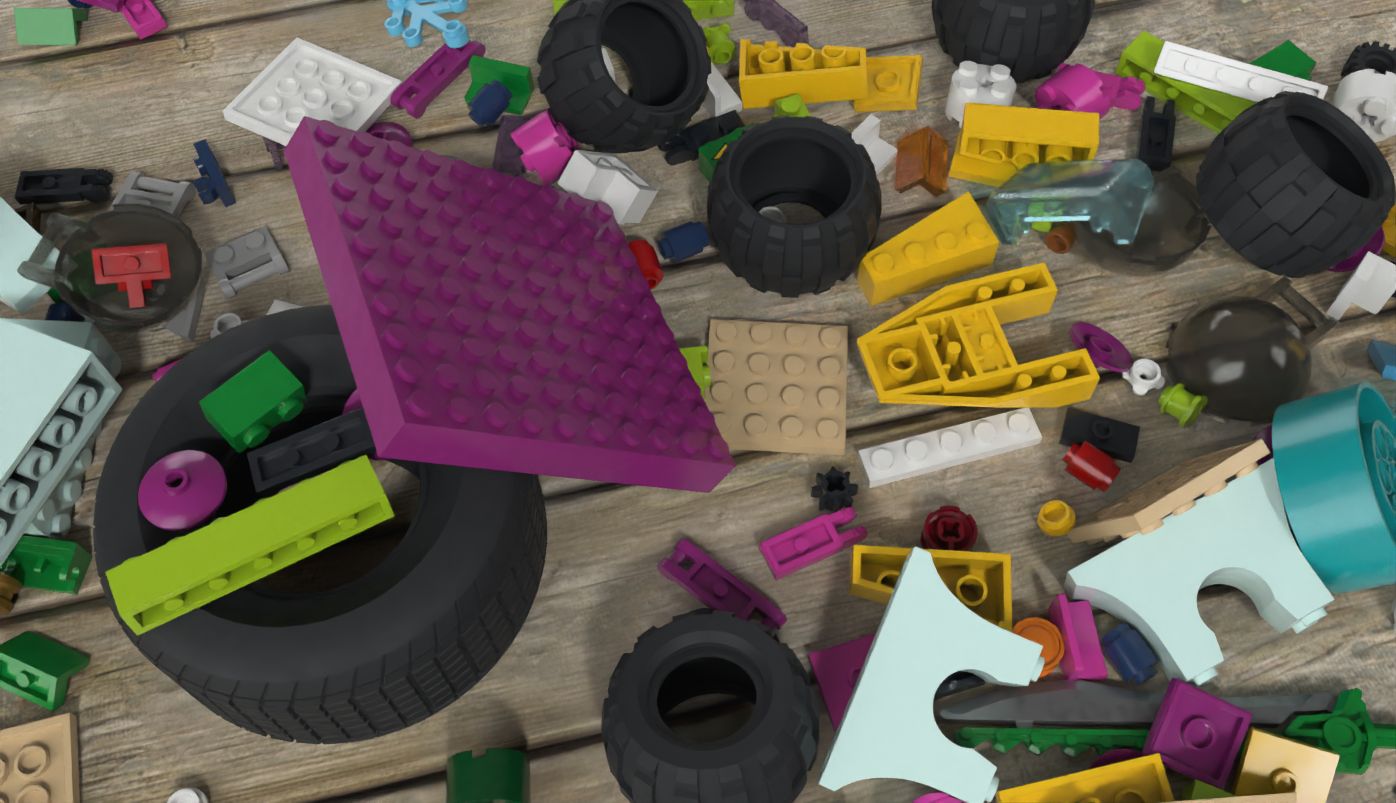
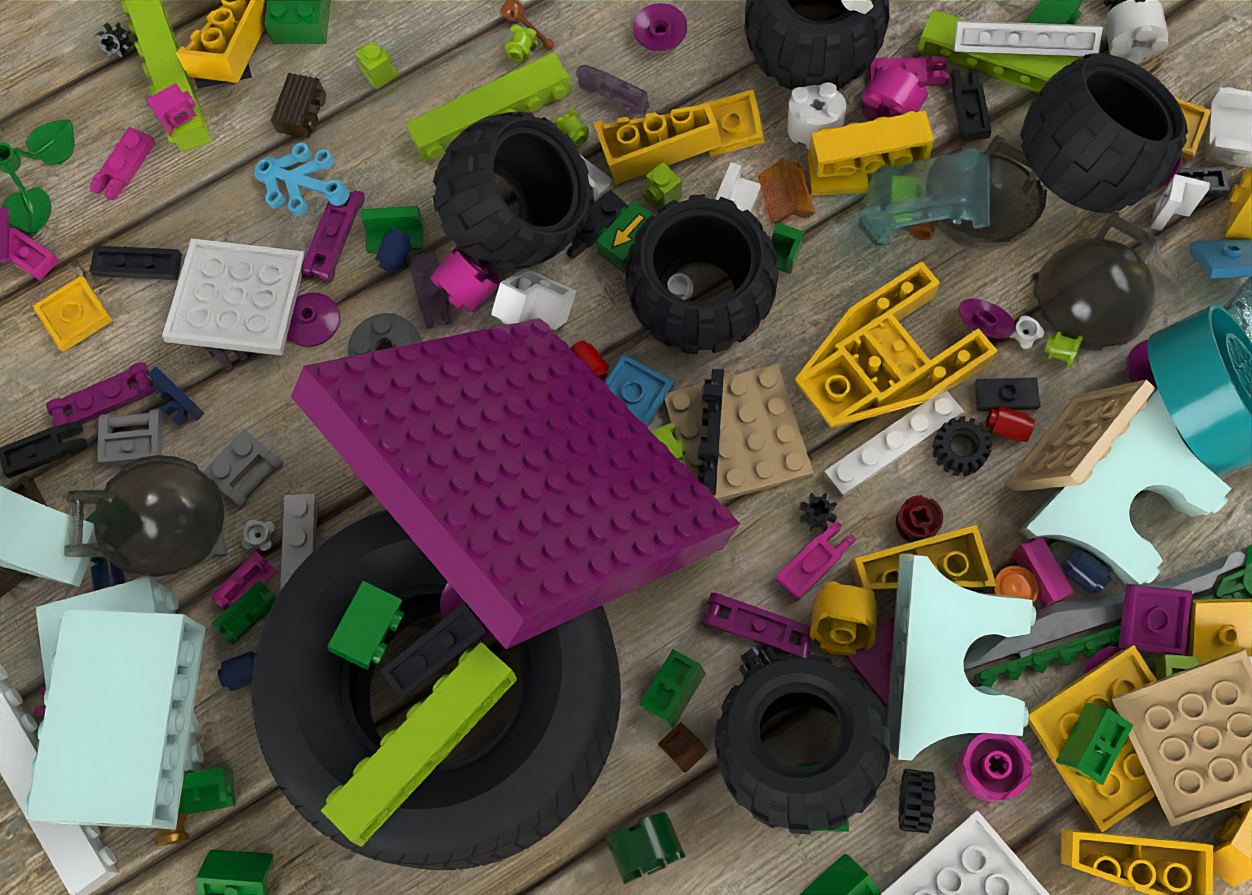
camera: 15 degrees left, 10 degrees up
red hinge [92,243,172,309] -> none
magenta dish [138,450,227,531] -> none
dark blue brick [657,221,709,264] -> none
yellow wedge [857,191,999,307] -> none
yellow plate [1037,500,1076,536] -> none
none -> yellow plate [32,275,114,353]
none -> magenta plate [46,362,155,428]
none -> black plate [89,246,182,280]
none -> dark azure plate [605,354,674,427]
none -> green hinge [639,649,706,729]
none -> reddish brown slope [658,722,707,773]
none -> black hinge [697,369,724,496]
none -> green panel [772,222,805,274]
none -> yellow brick [810,581,878,655]
none -> black tyre [932,416,992,476]

